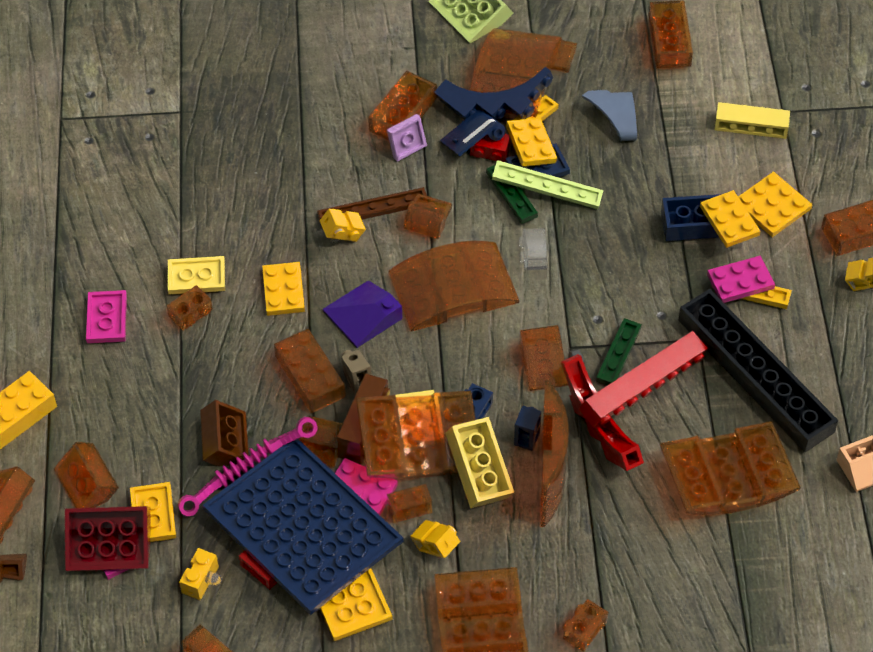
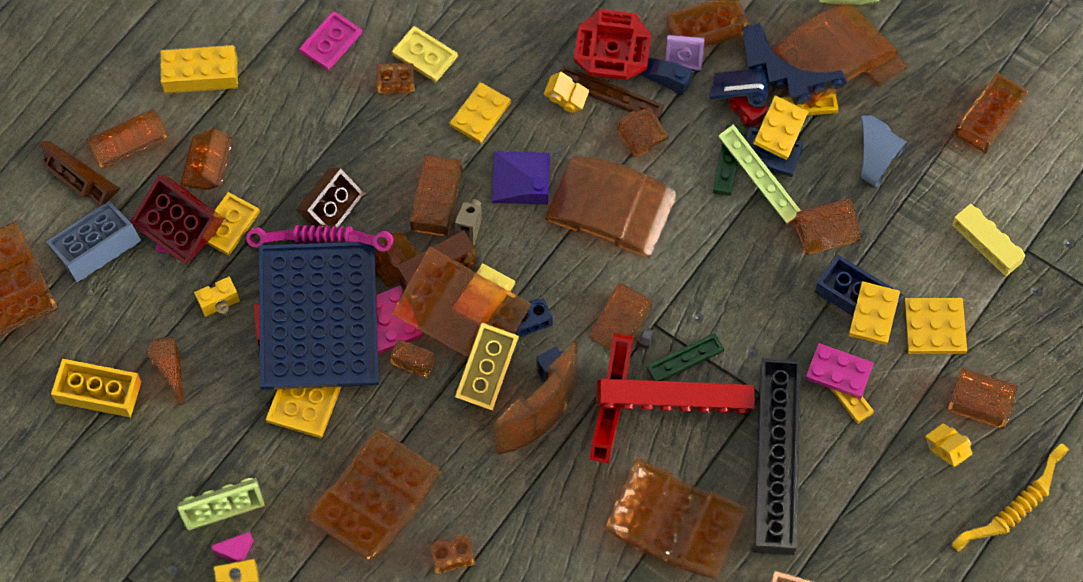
camera: 40 degrees right, 10 degrees up
yellow piece [410,520,460,558] -> none
clear brick [519,228,547,270] -> none
none -> sand blue slope [46,201,141,282]
none -> red piece [574,9,651,80]
none -> dark blue slope [639,58,693,95]
none -> clear orange slope [795,198,861,255]

